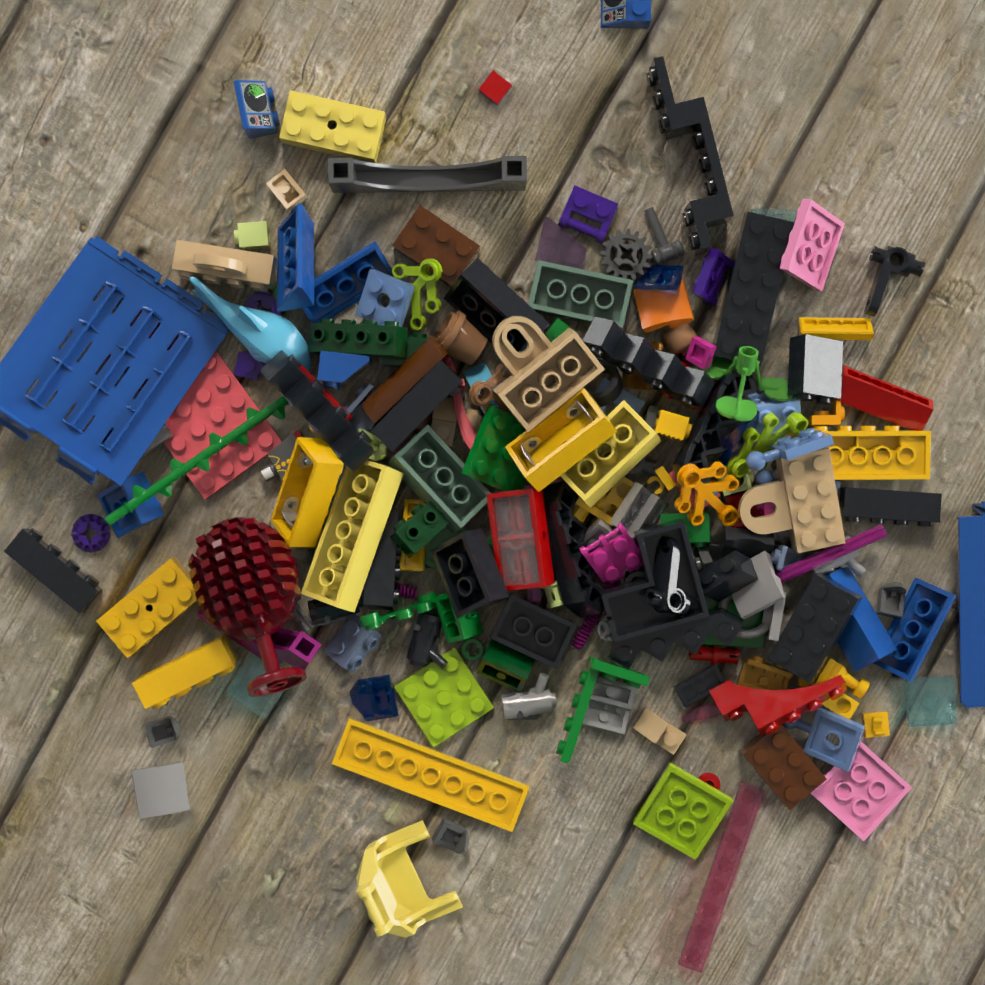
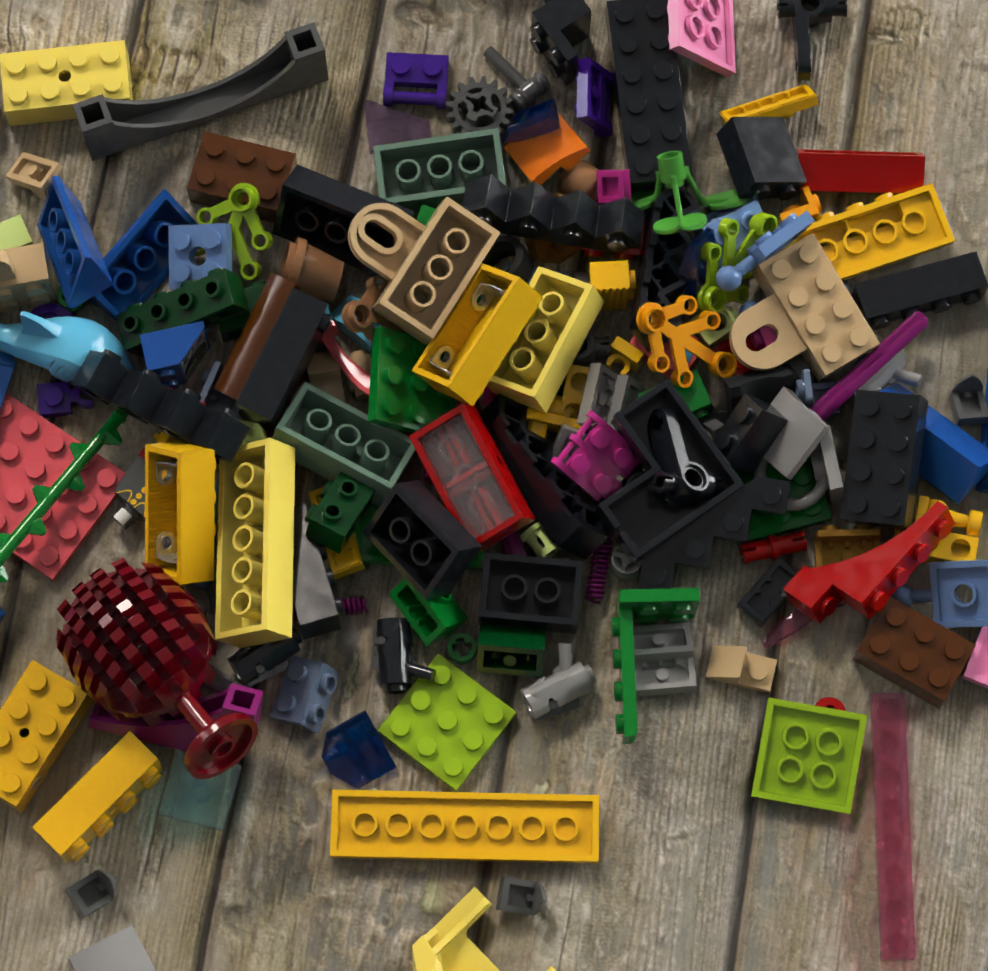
camera: 20 degrees left, 15 degrees down
green plant [359,591,437,631] -> none

